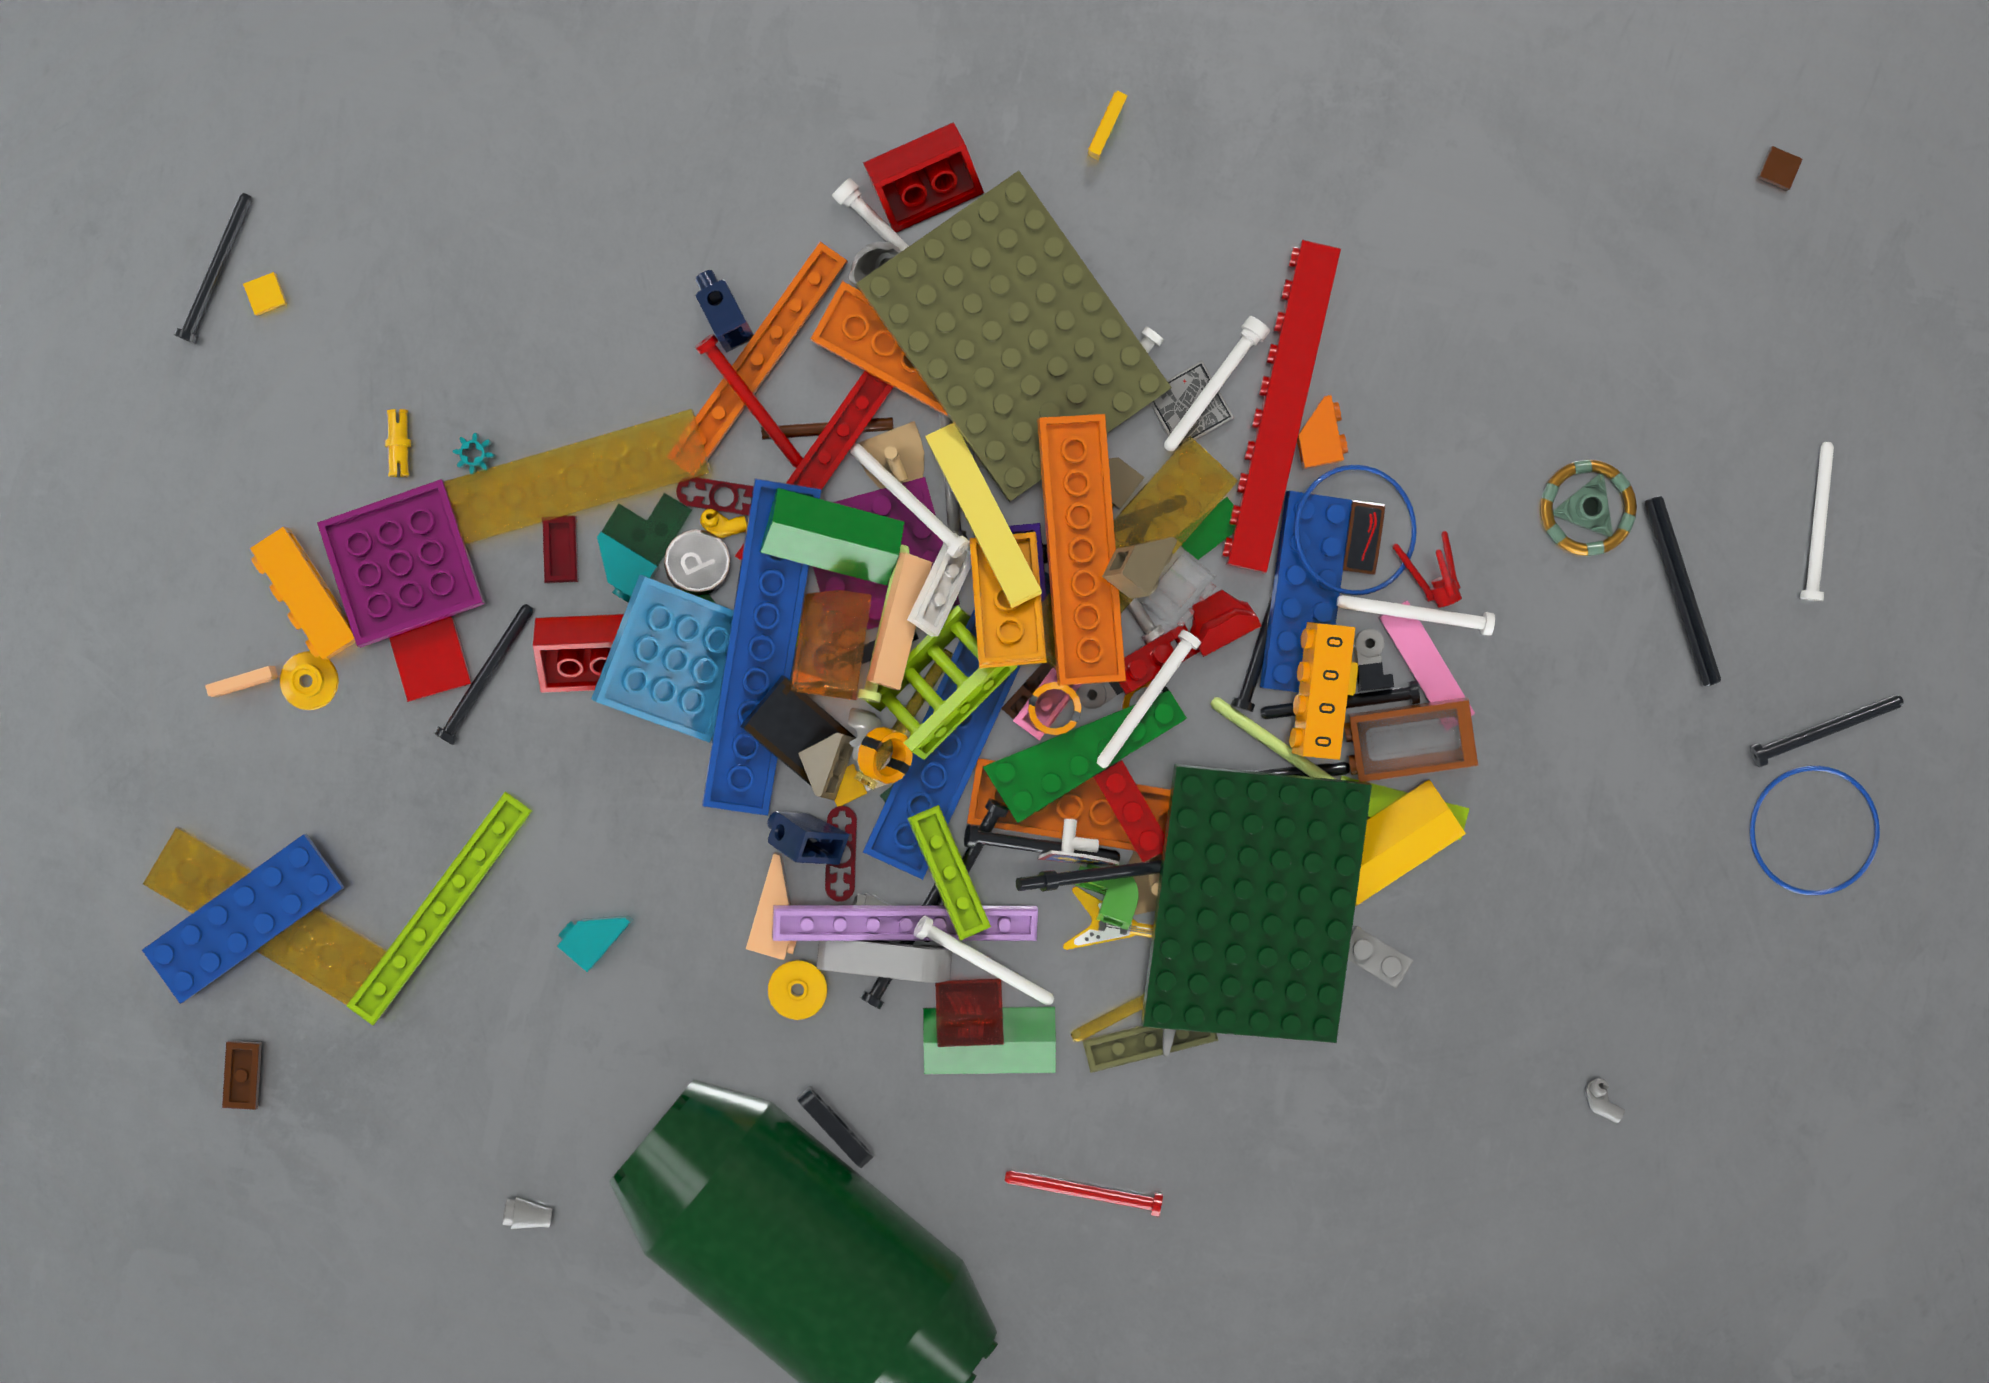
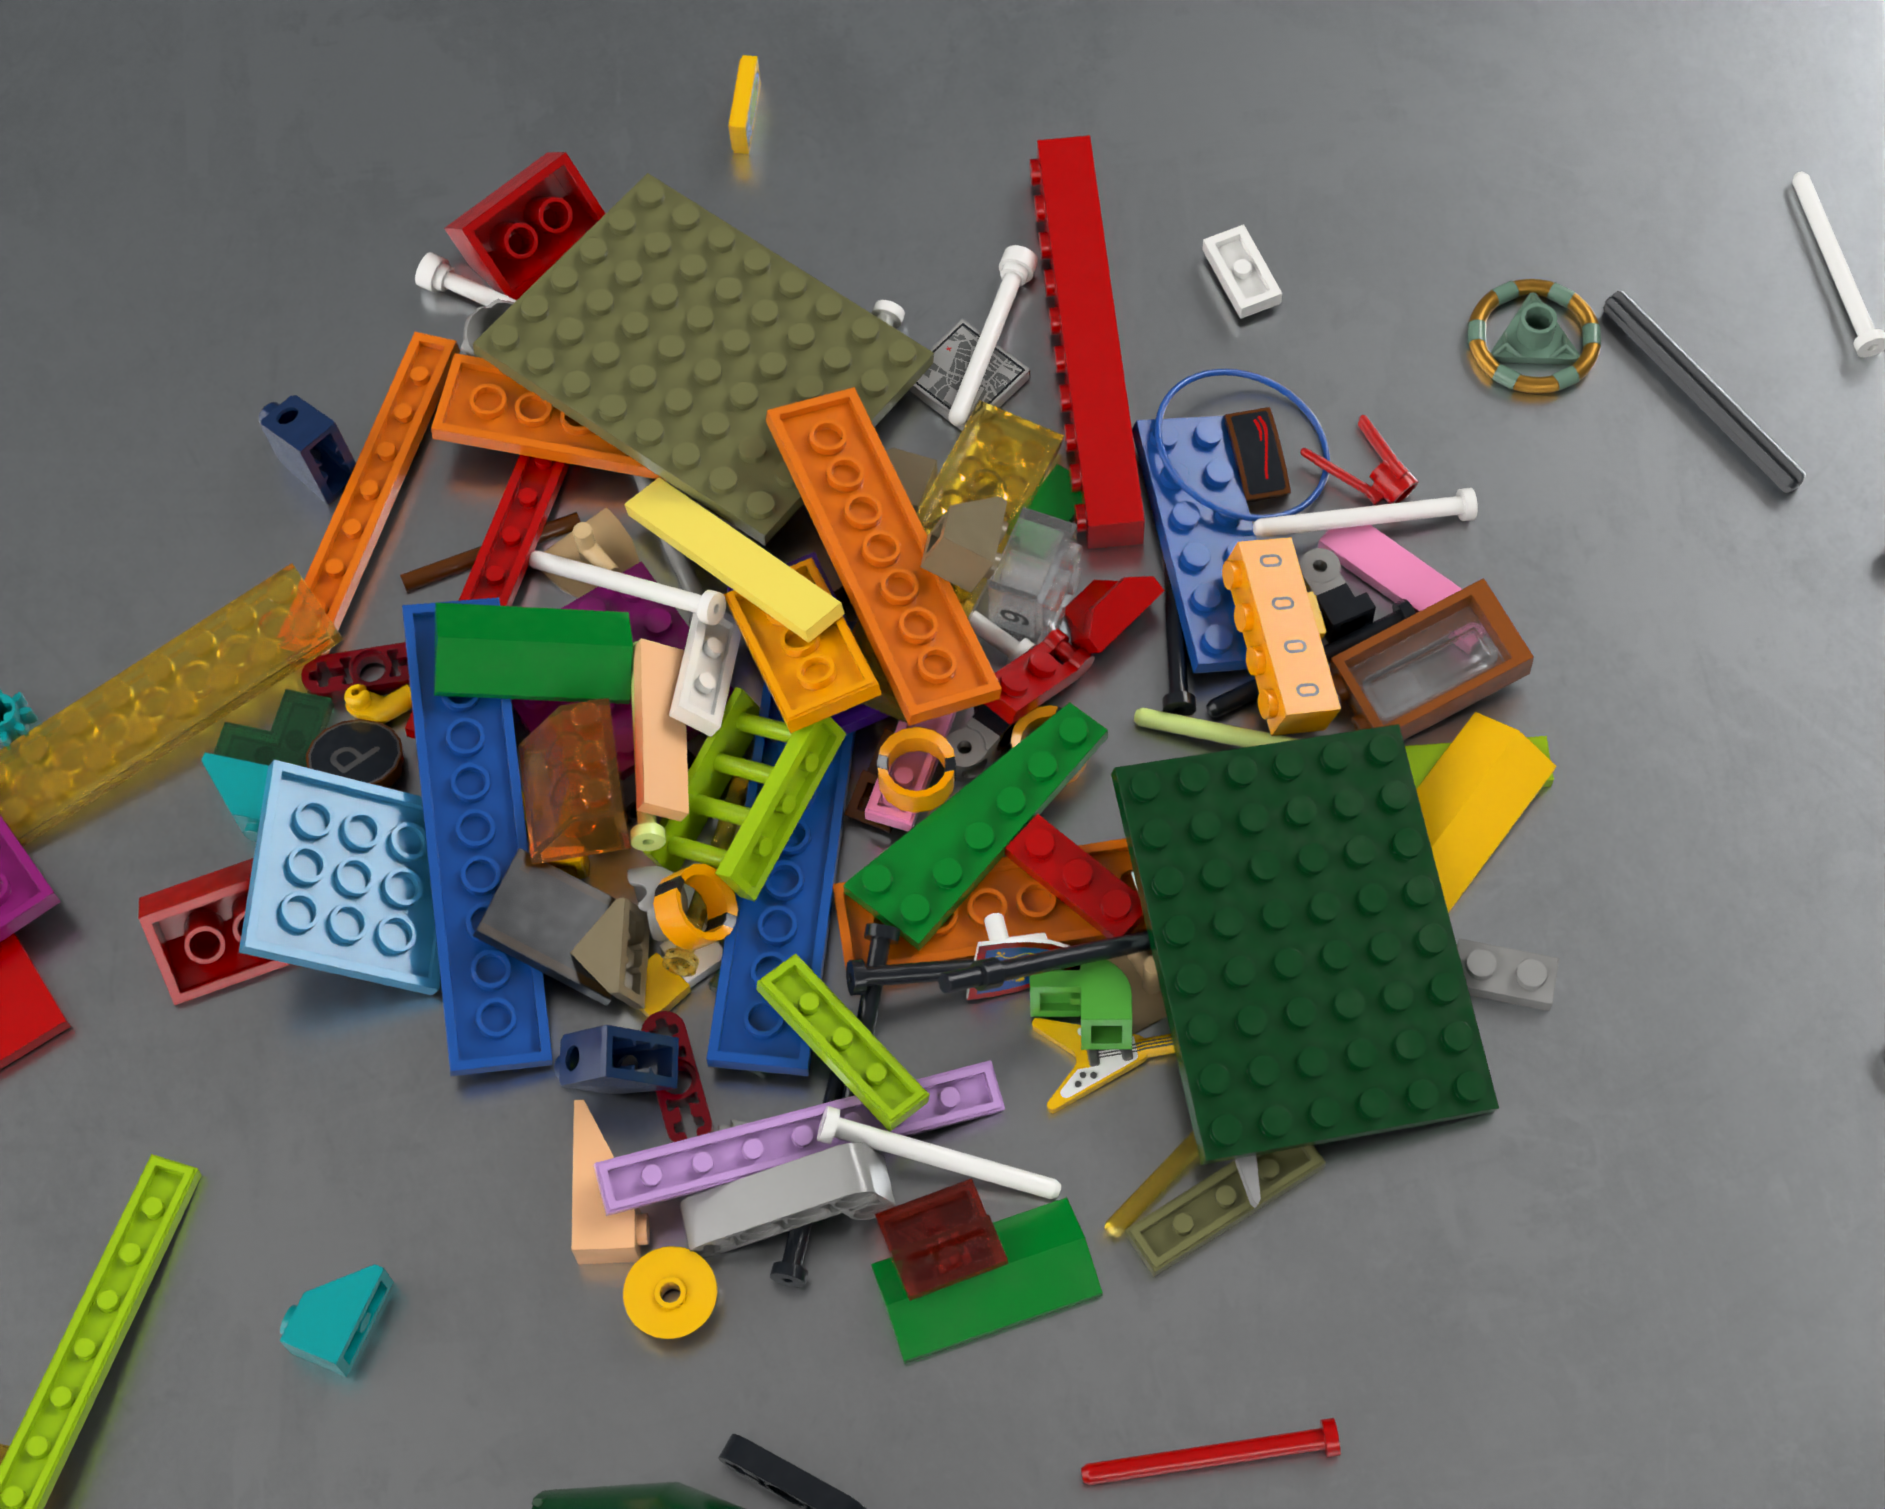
camera: 15 degrees left, 25 degrees down
black bar [434,604,533,745] -> none
dark red tile [542,516,579,583] -> none
red bar [695,334,803,468] -> none
white bar [1097,629,1202,768] -> none
orange slope [1297,395,1348,470] -> none
none -> white plate [1202,224,1283,319]

